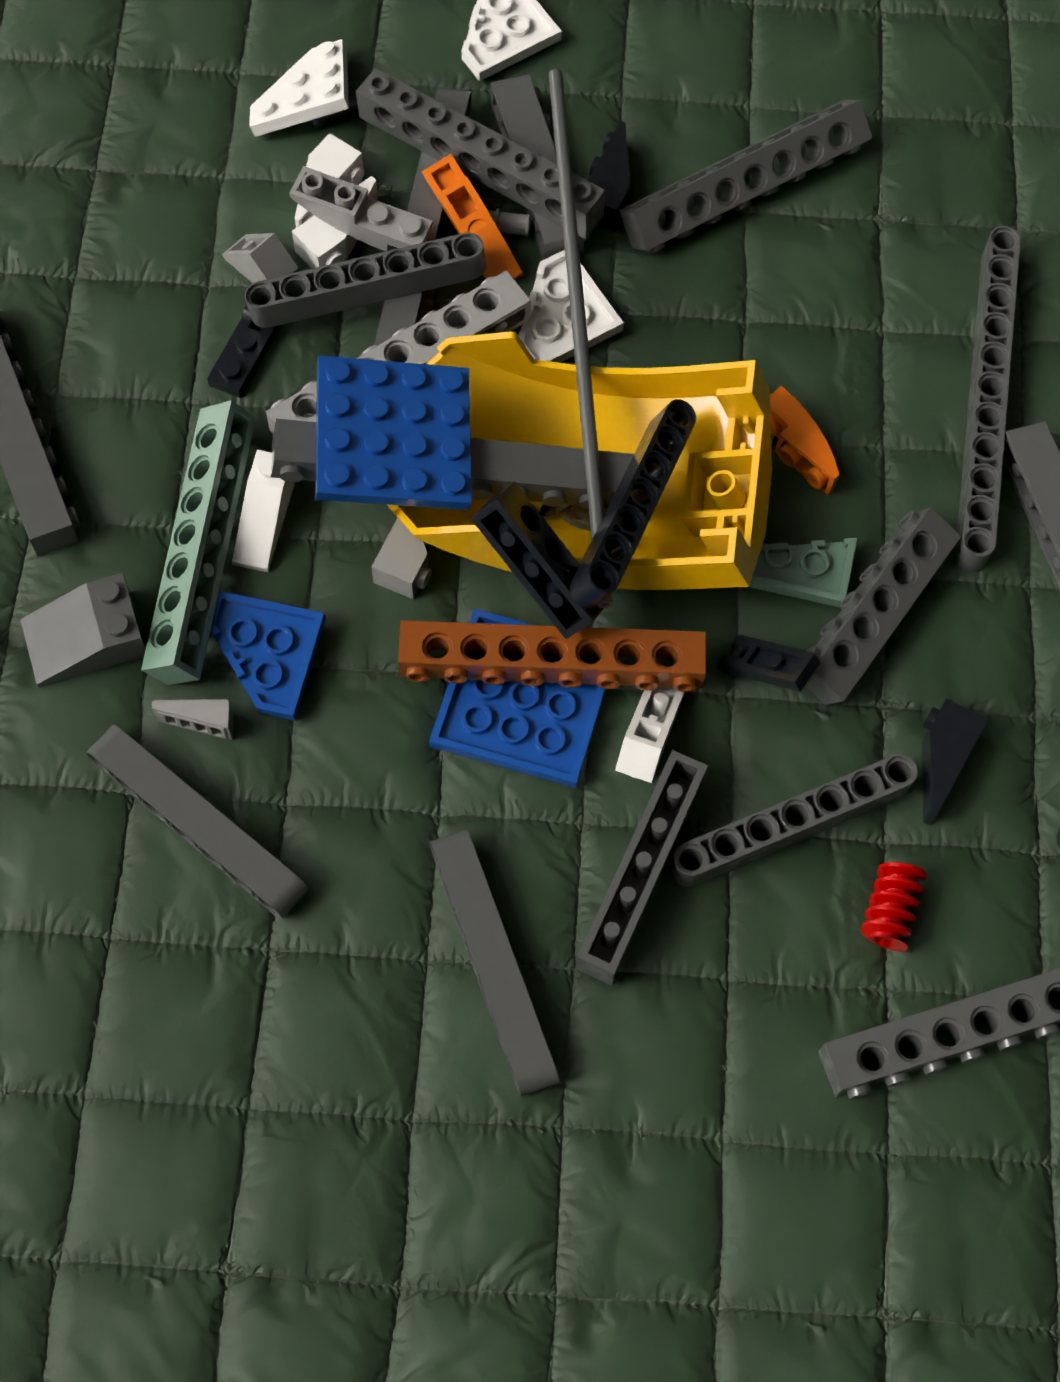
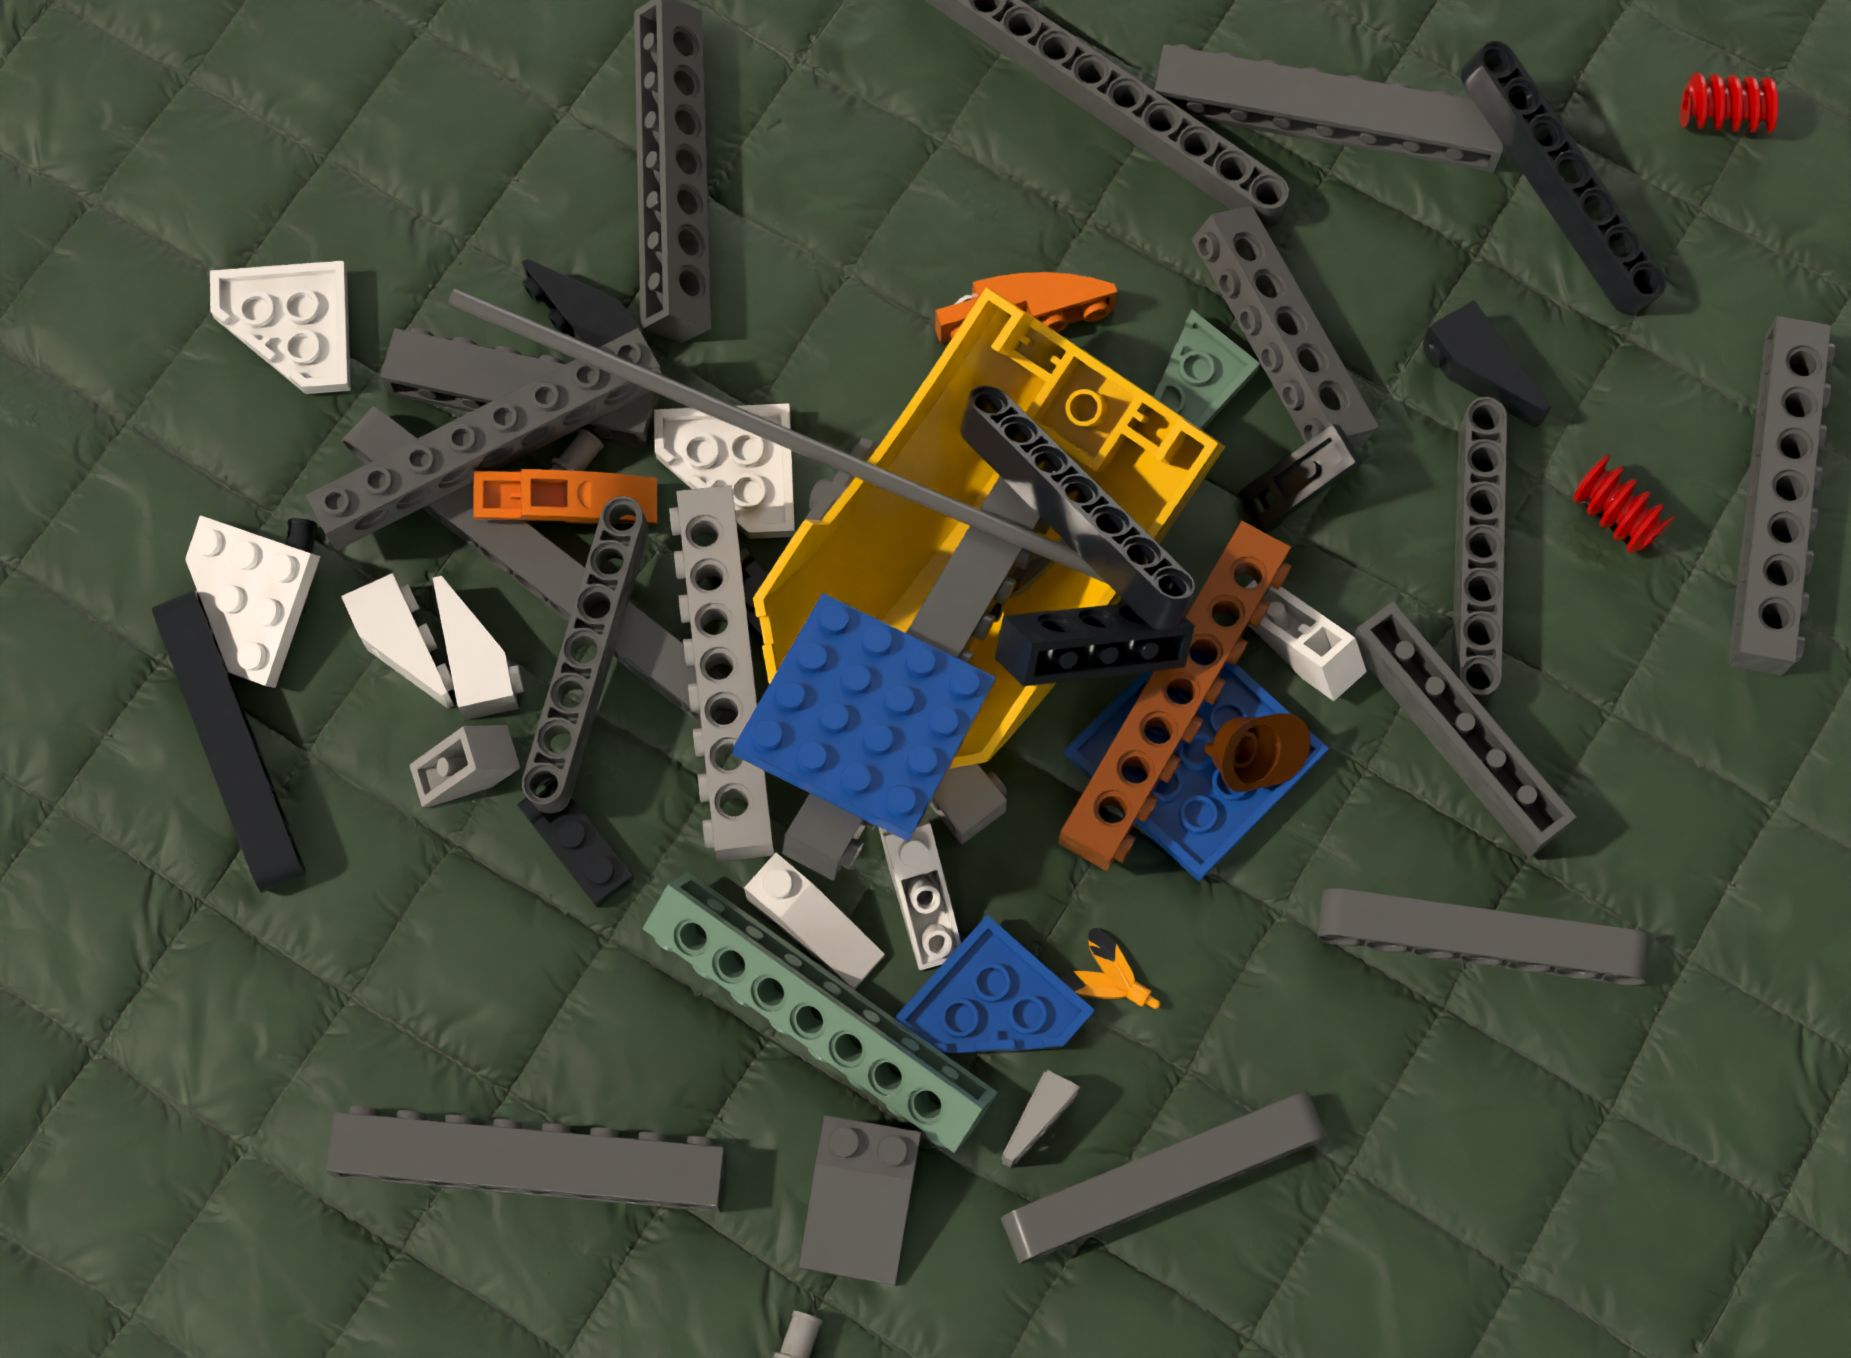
camera: 60 degrees left, 5 degrees up
light grey slope [289,166,433,251] -> none
none -> black beam [152,590,307,893]
none -> white slope [878,814,961,971]
none -> light orange piece [1059,928,1160,1009]
none -> reddish brown piece [1204,713,1311,792]

